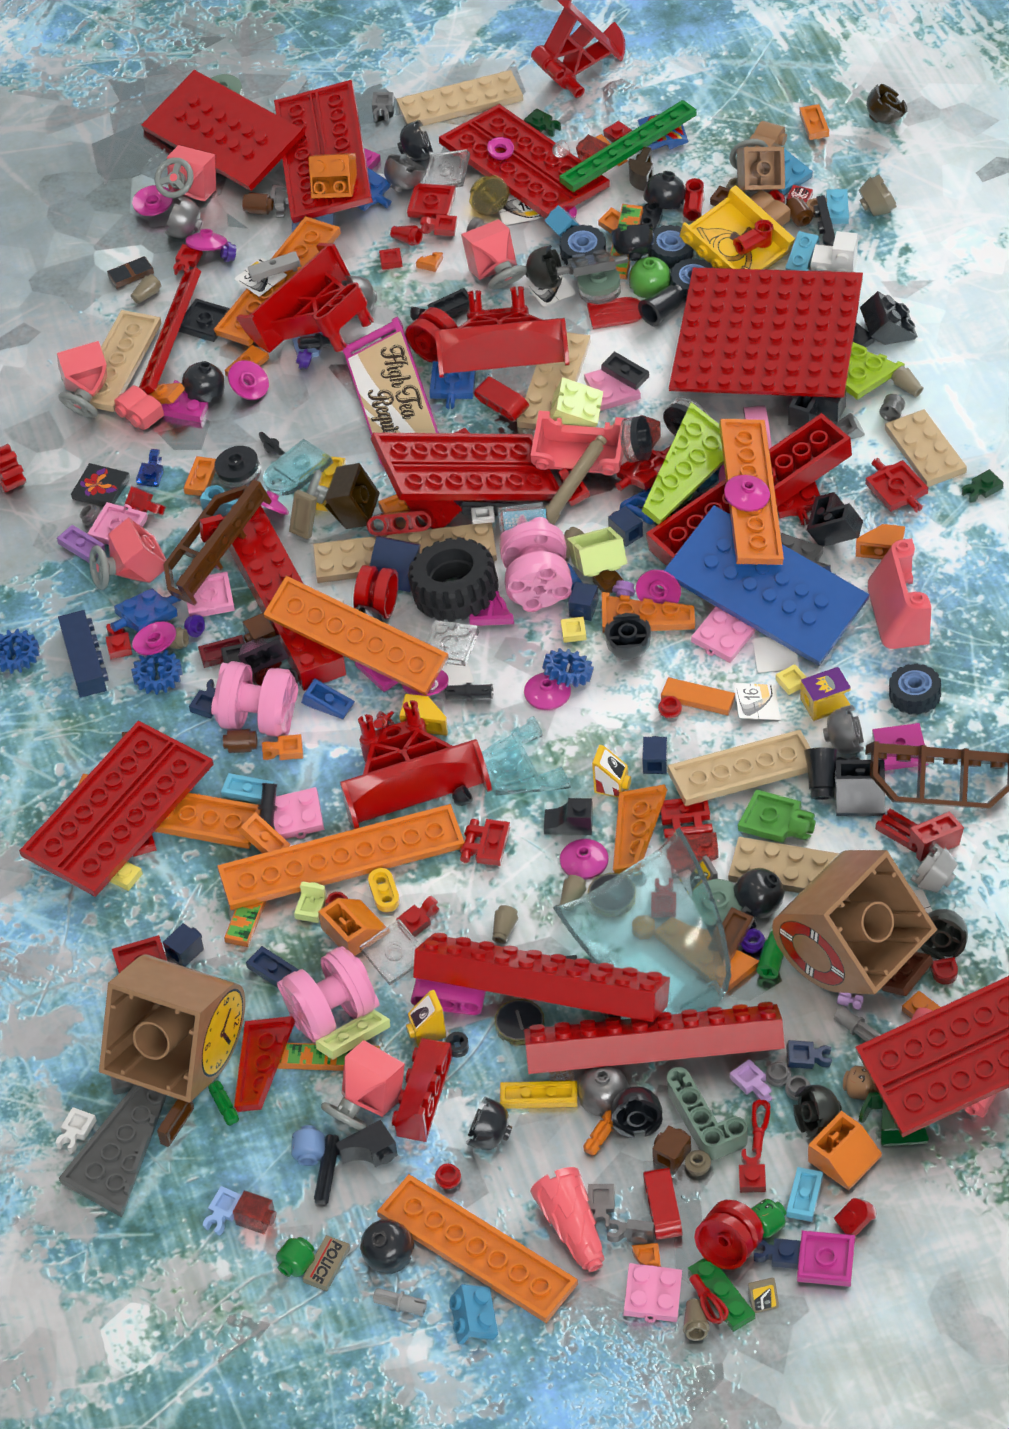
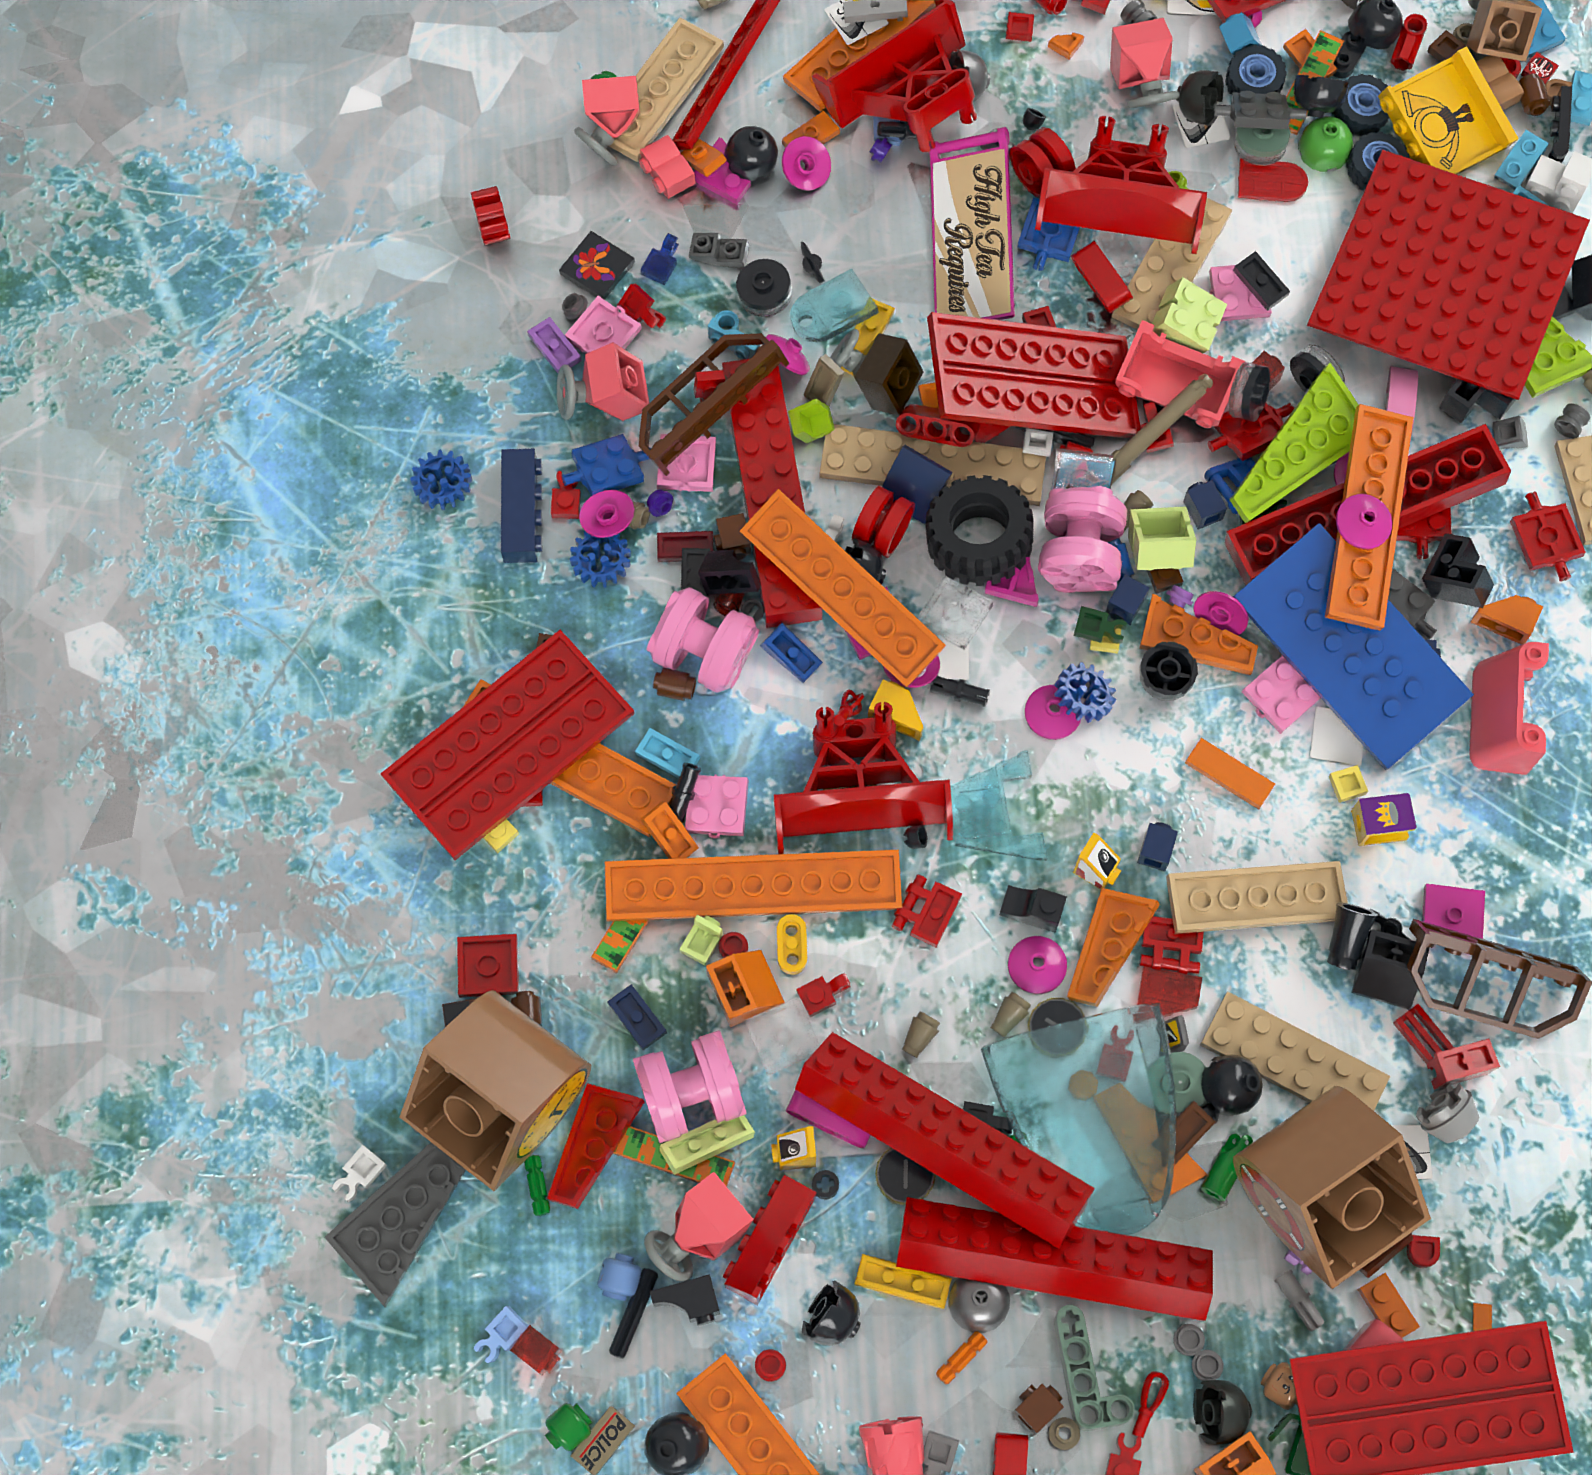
camera: 10 degrees right, 20 degrees up
reddish brown tile [157,1099,194,1147] -> none
dark blue brick [163,923,204,967] -> none
black tile [178,298,230,342] -> none
orange plate [184,456,216,496] -> none
dark blue plate [189,679,216,719] -> none
orange plate [262,734,303,760] -> none
black plate [427,288,469,317] -> none
black cylinder [611,1086,663,1138] -> none
black plant [638,284,686,327] -> none
red plate [658,696,682,718] -> none
lavender plate [730,1059,772,1102] -> none
red piece [733,220,774,255] -> none
sticker [734,683,780,720] -> none
bright green plate [738,790,816,843] -> none
dark purple plate [741,929,766,953] -> none
dark blue plate [786,1040,832,1069] -> none
flat silver cylinder [823,705,864,754] -> none
black wheel [889,663,941,715] -> none
pearl dark grey cylinder [920,909,968,960] -> none
none -> dark grey slope [689,233,750,268]
none -> lime panel [788,399,835,443]
none -> dark green plate [1073,606,1127,644]

